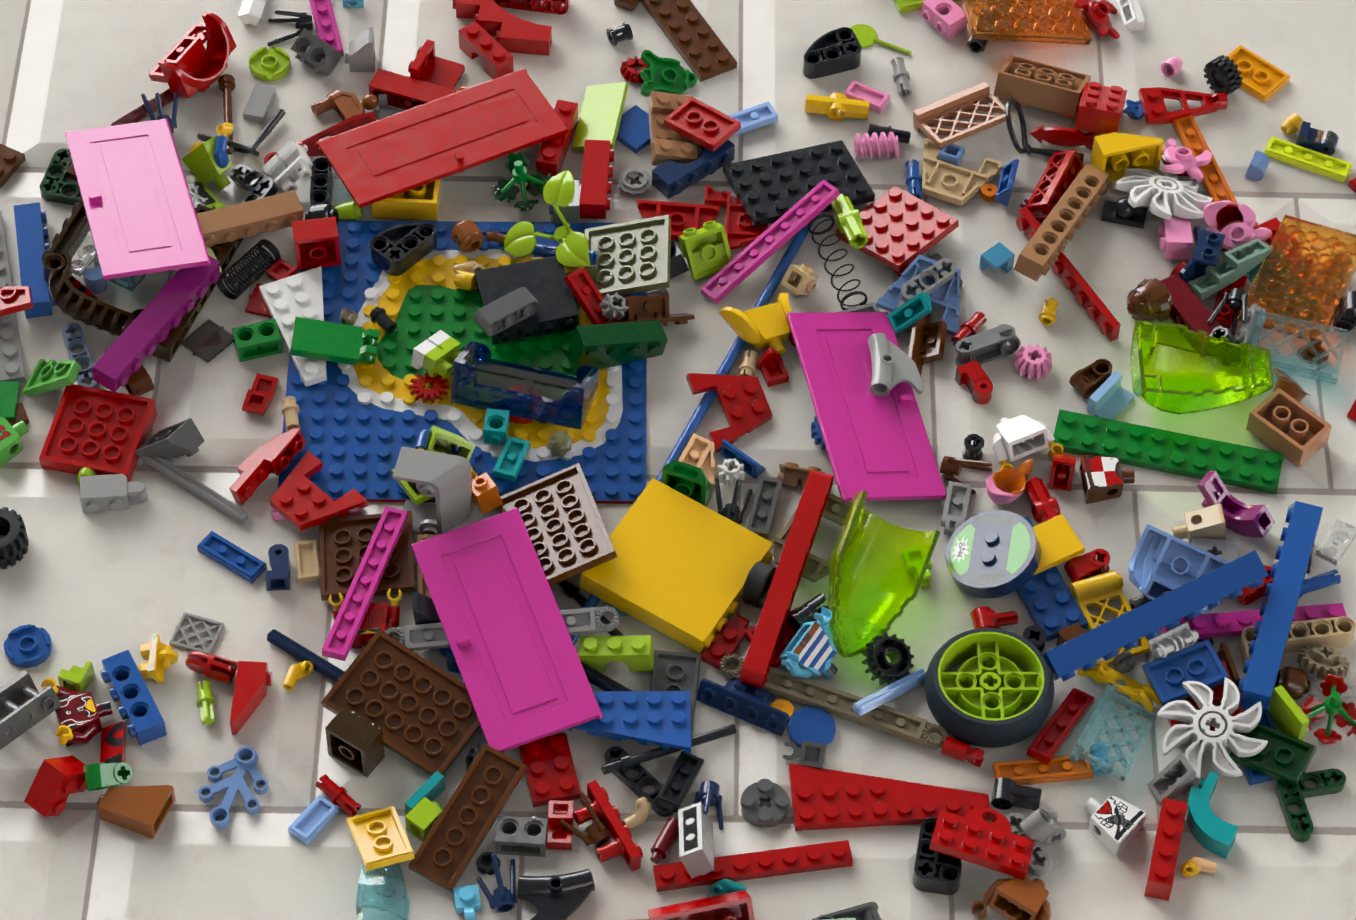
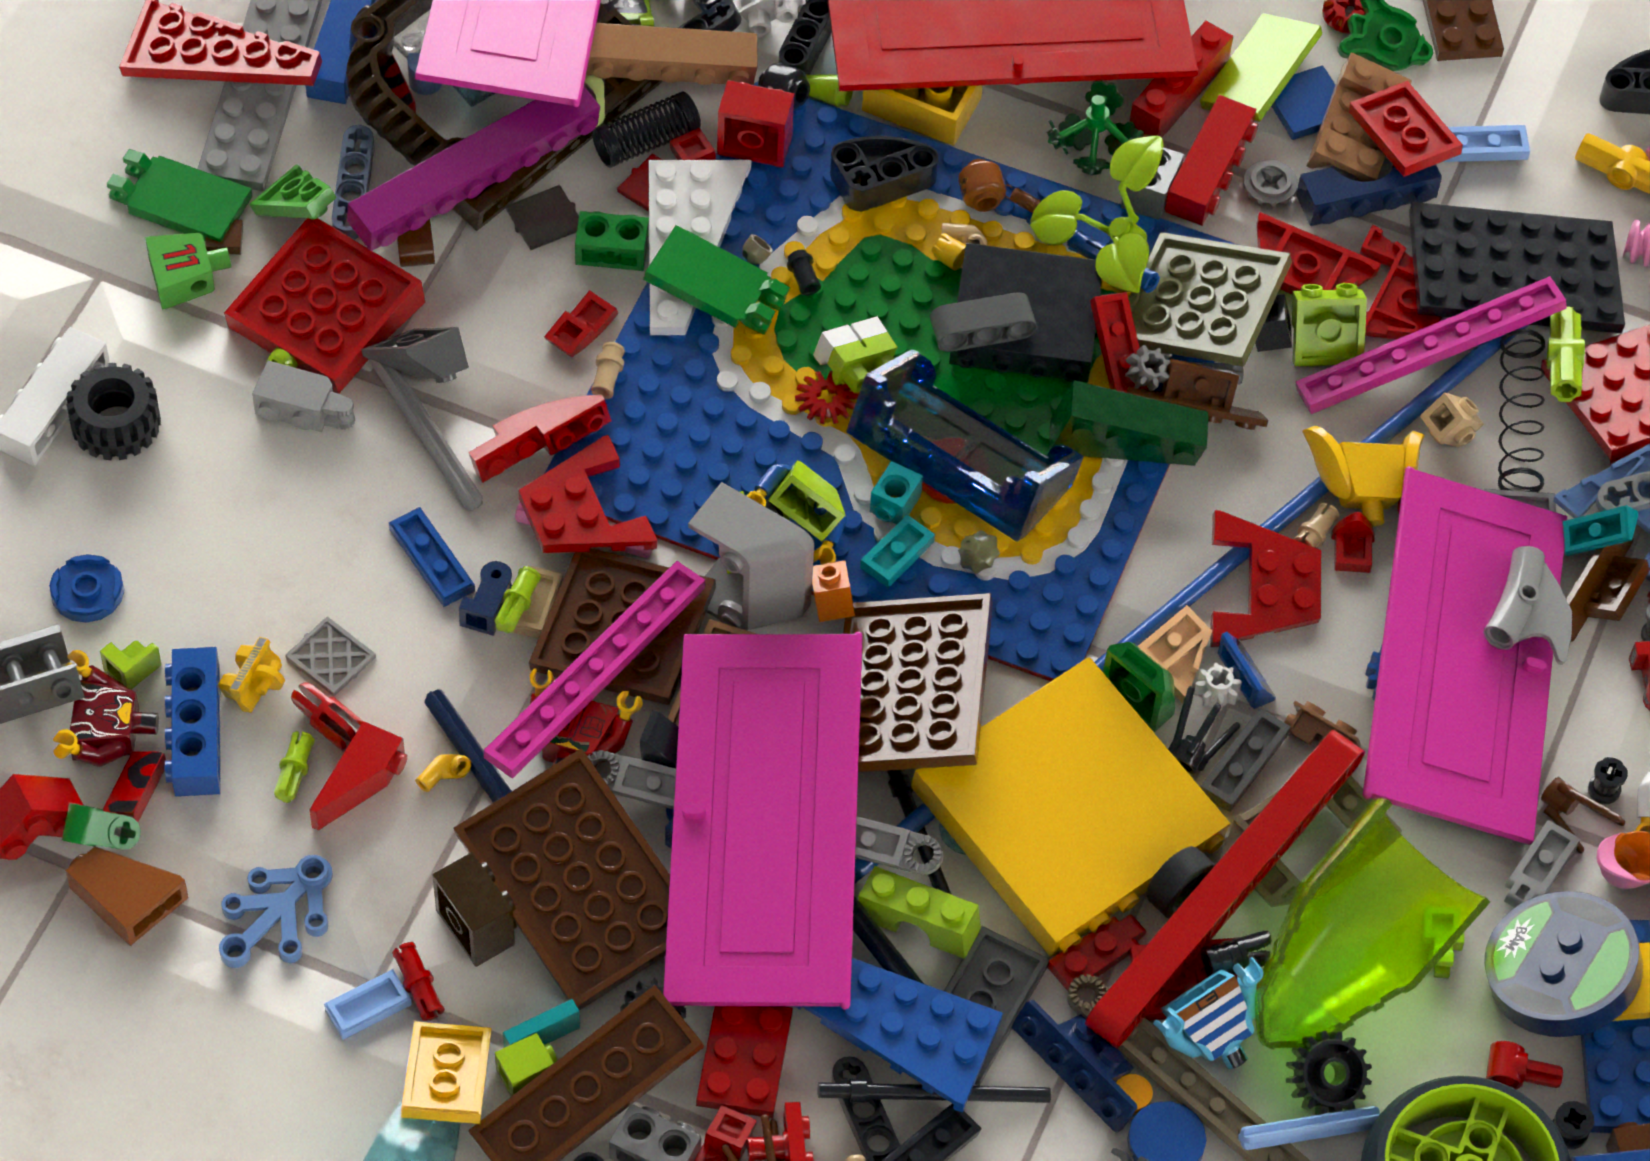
camera: 20 degrees right, 5 degrees up
none -> lime axle [495,566,541,634]

